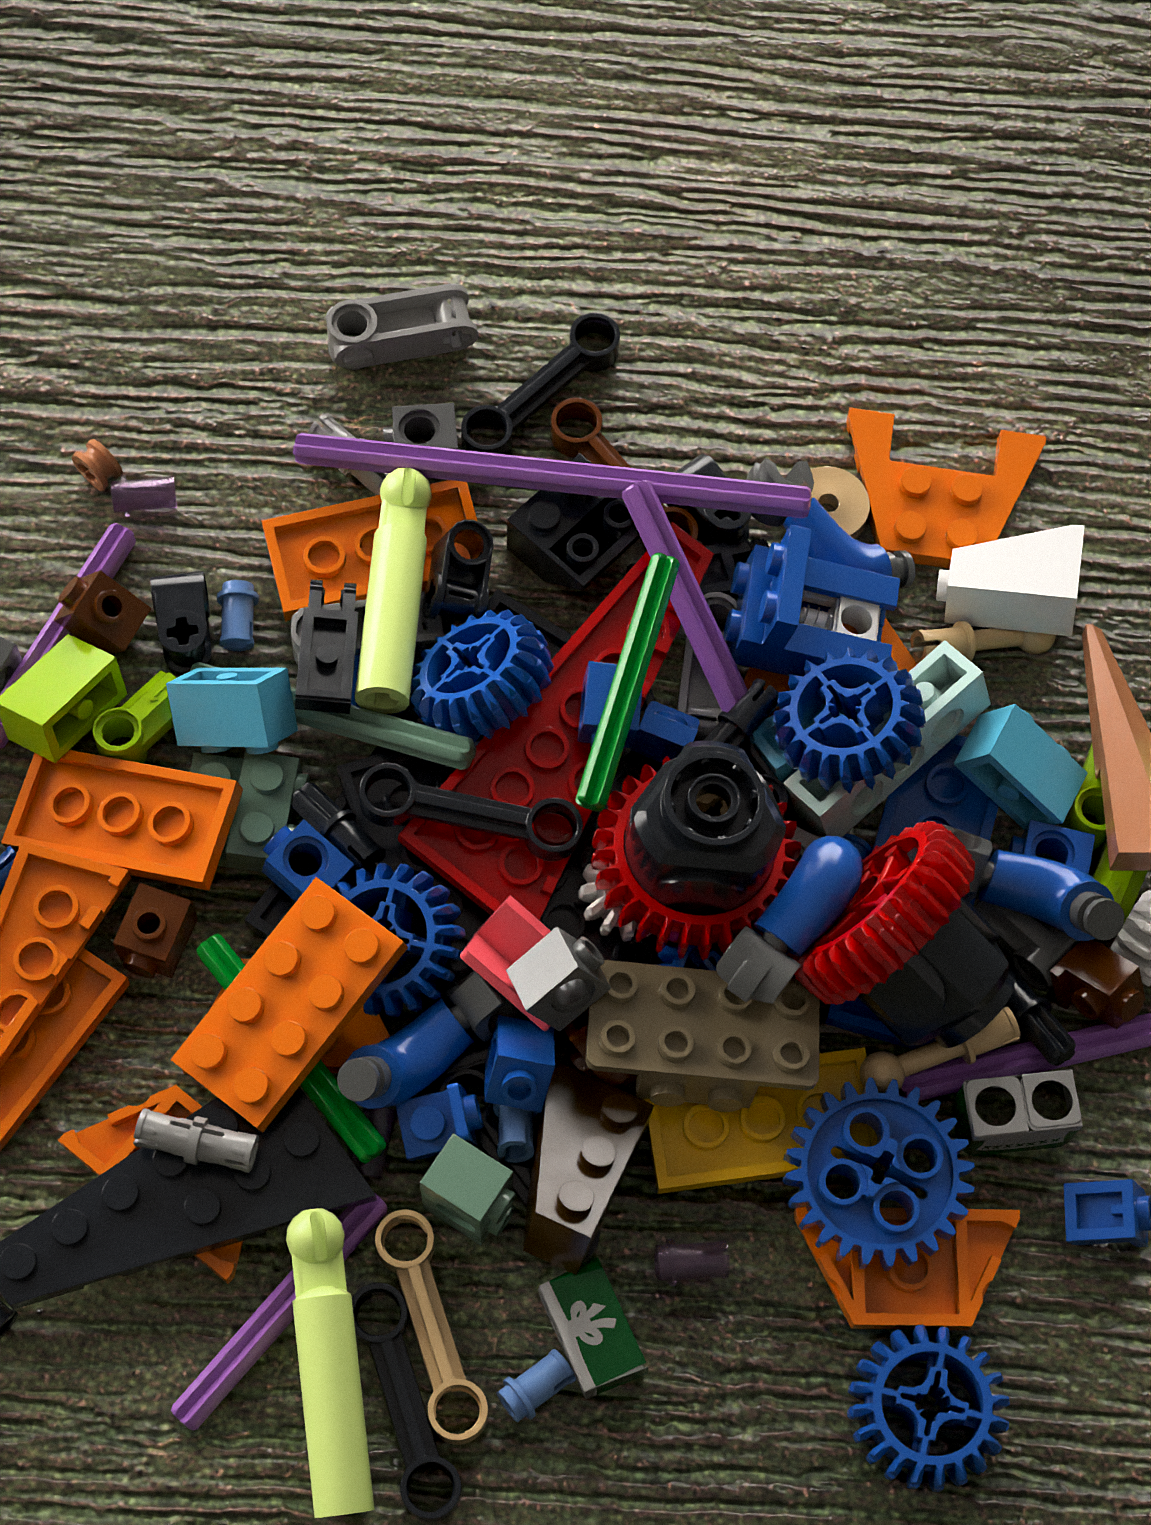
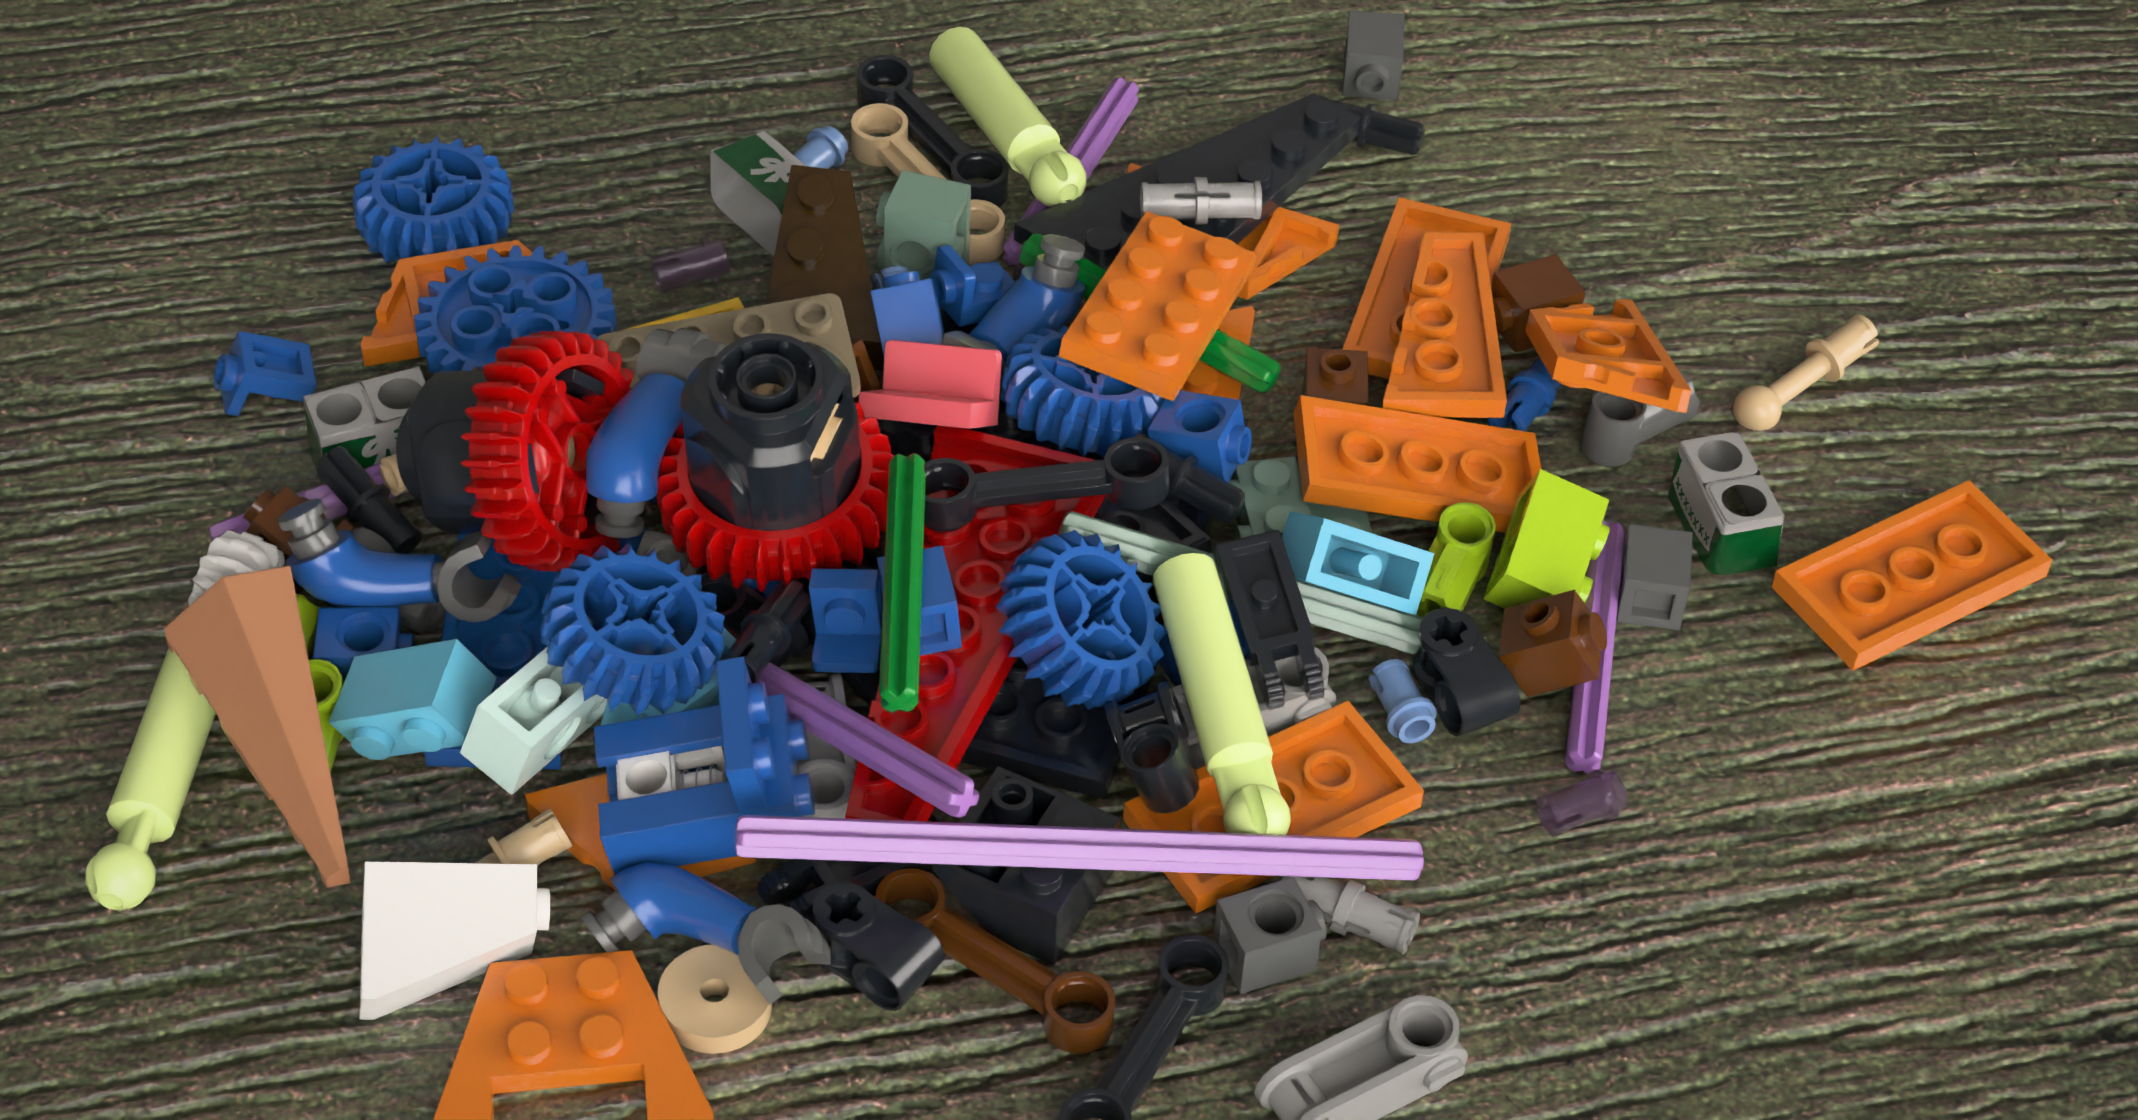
camera: 165 degrees right, 20 degrees down
nougat bush [71,439,123,491] -> none
dark grey brick [506,927,611,1032] -> none

